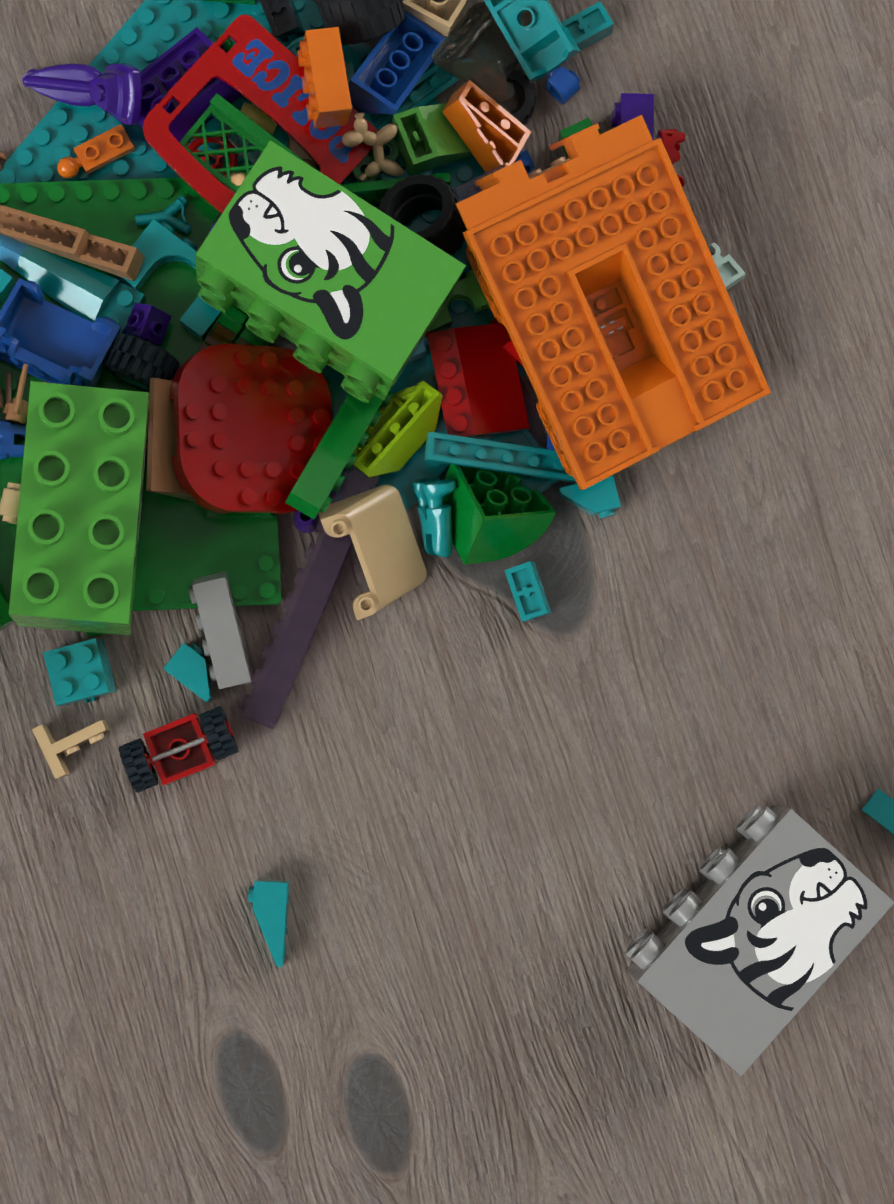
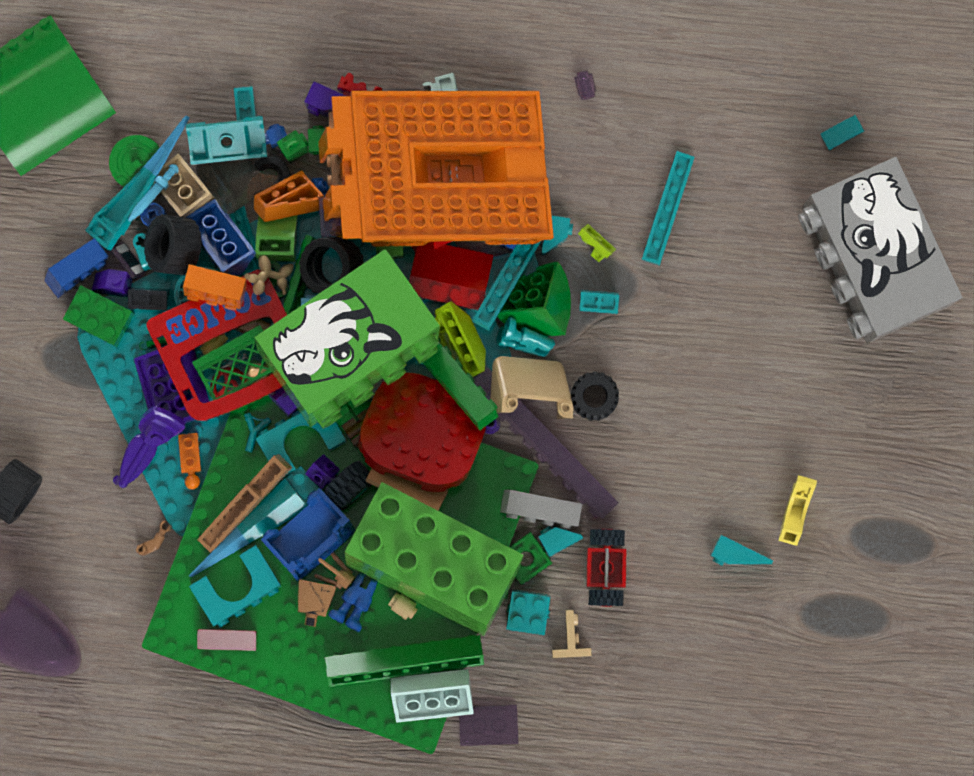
camera: 60 degrees left, 0 degrees up
none -> green brick [277,130,309,164]
none -> green piece [509,532,552,586]
none -> black tyre [571,371,619,421]
none -> clear purple brick [574,71,596,100]
none -> lime hinge [578,224,616,262]
none -> teal plate [641,151,695,266]
none -> light yellow arch [778,475,817,546]

